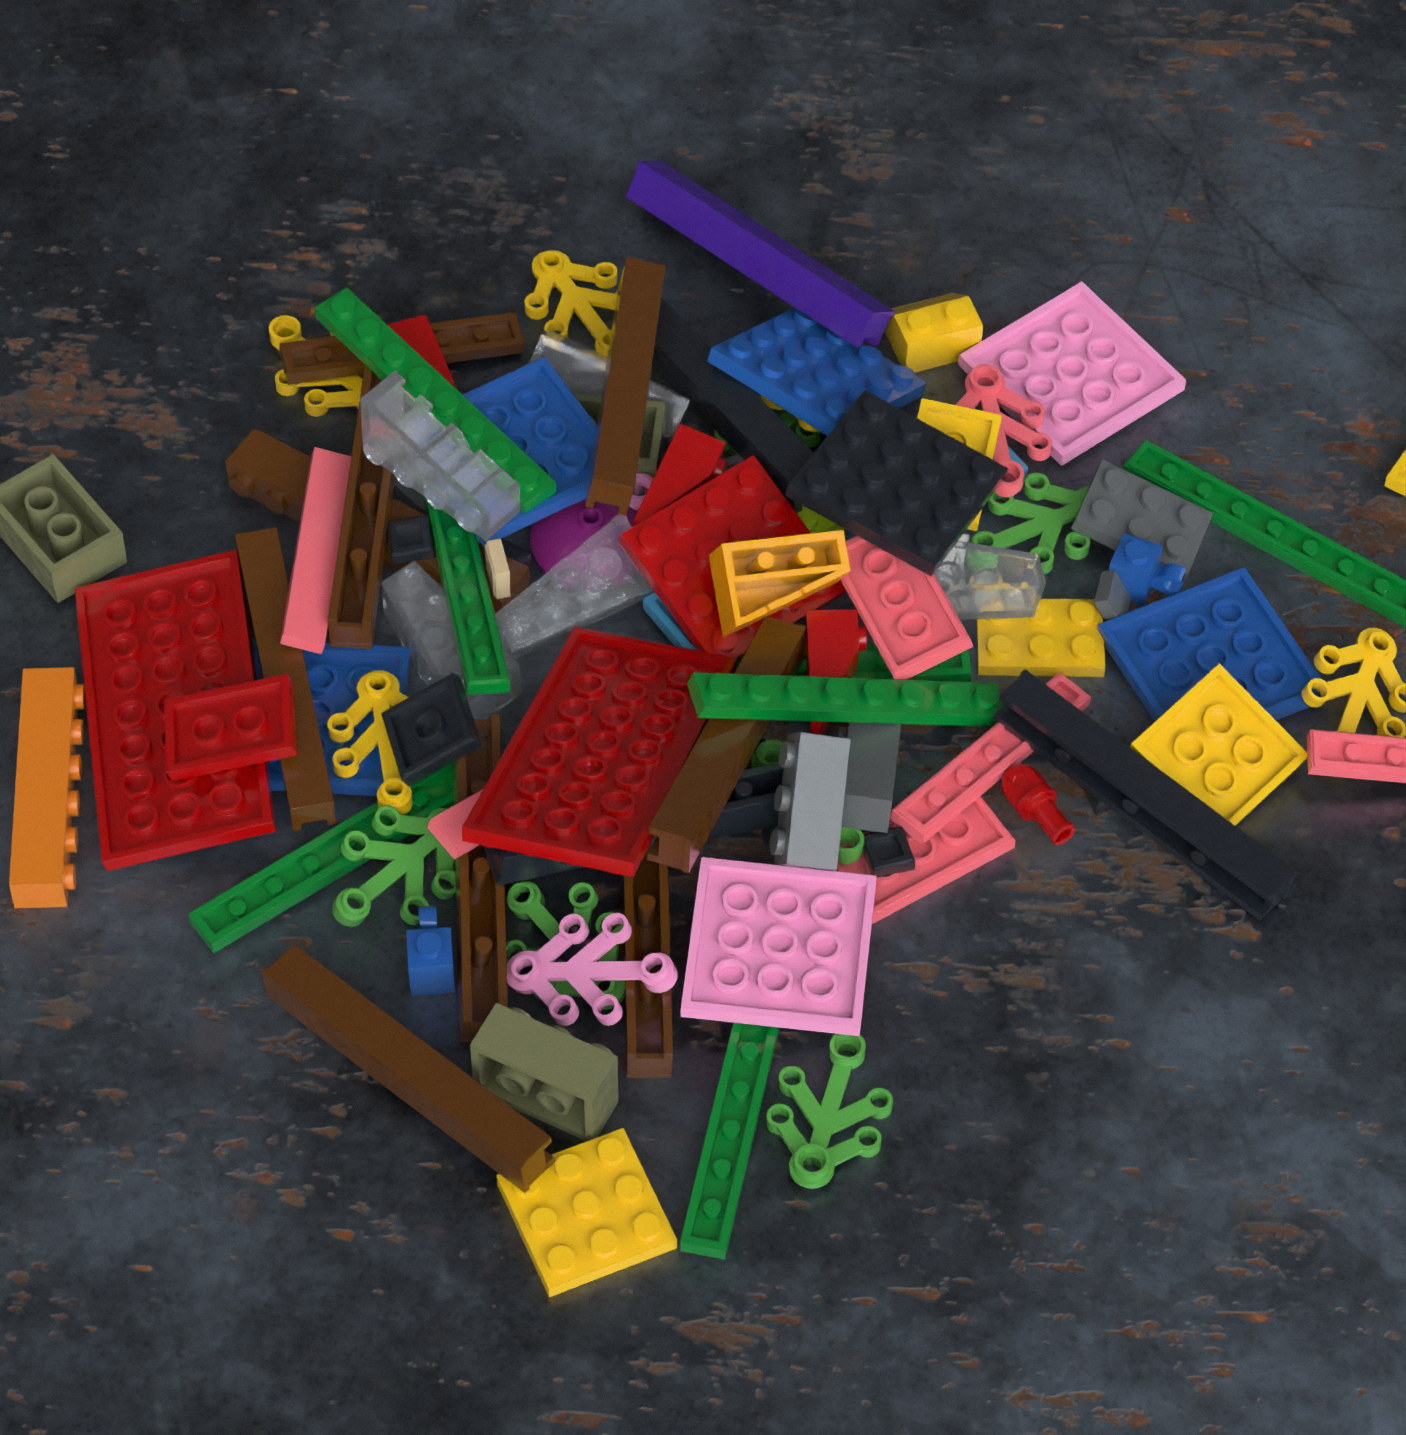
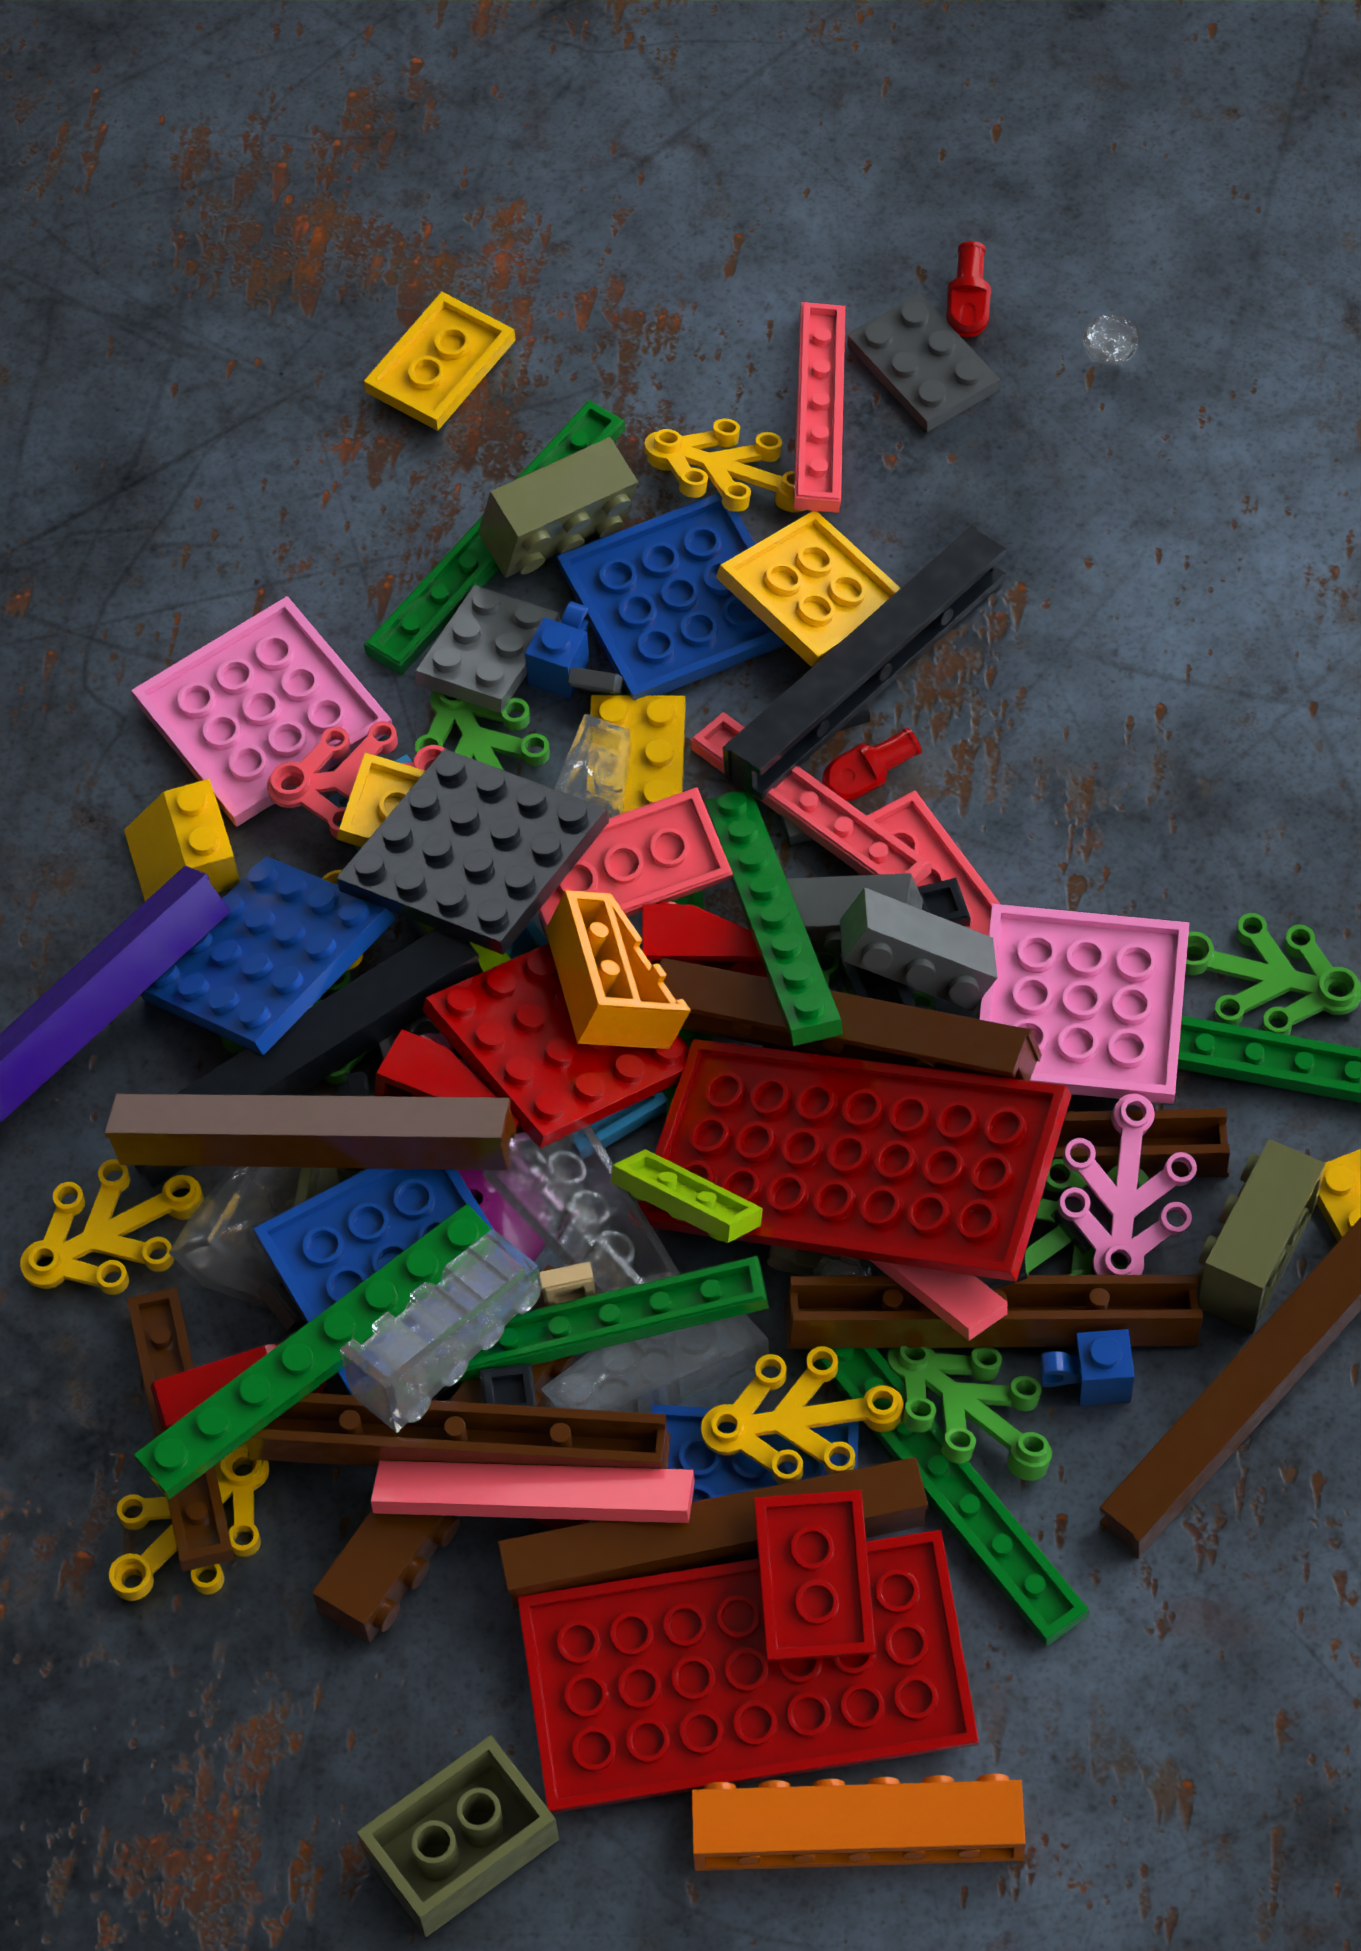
camera: 85 degrees left, 5 degrees up
black tile [381,672,482,787] -> none
none -> olive brick [478,437,638,578]
none -> lime plate [610,1149,763,1243]

